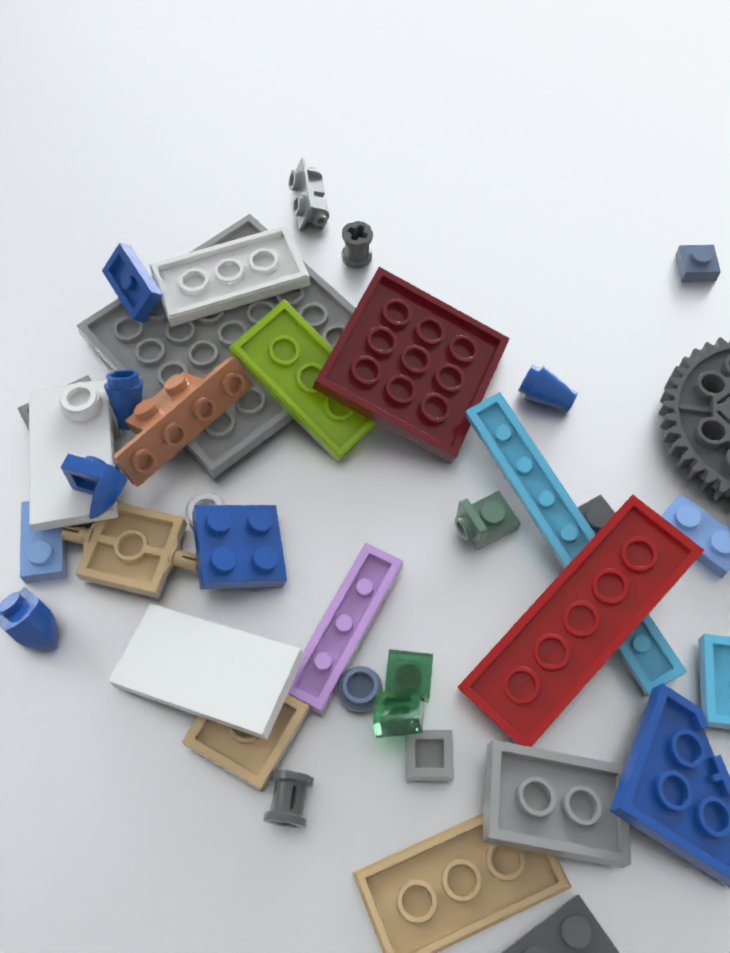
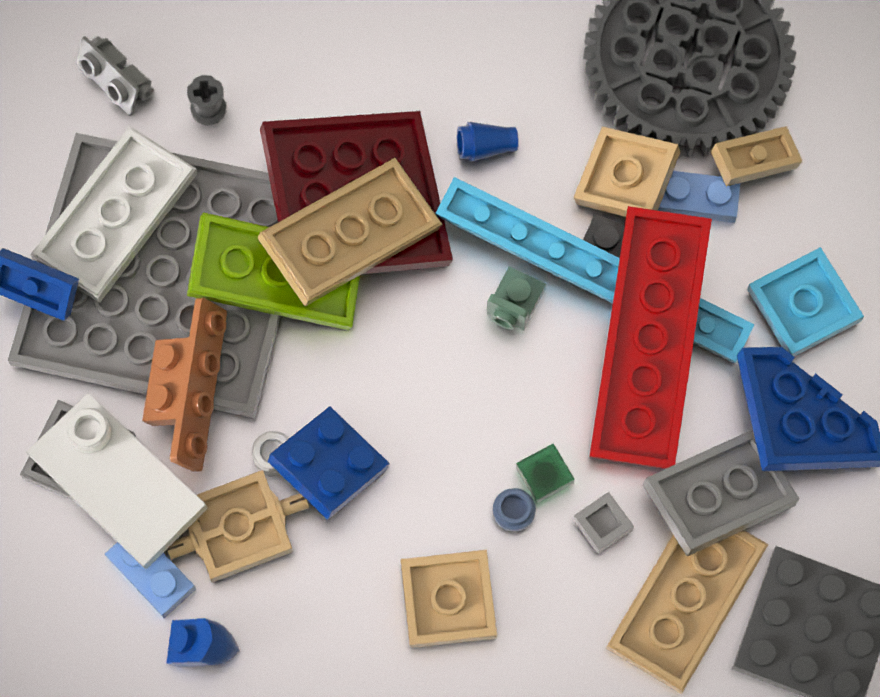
camera: 35 degrees left, 10 degrees up
blue plate [60,453,128,519] -> none
blue cone [104,370,144,430] -> none
white tile [108,604,305,740] -> none
dark grey bush [263,770,314,829] -> none
lavender plate [288,543,403,715] -> none
clear green plate [372,687,425,738] -> none
none -> tan tile [258,158,442,307]
none -> tan plate [573,127,681,217]

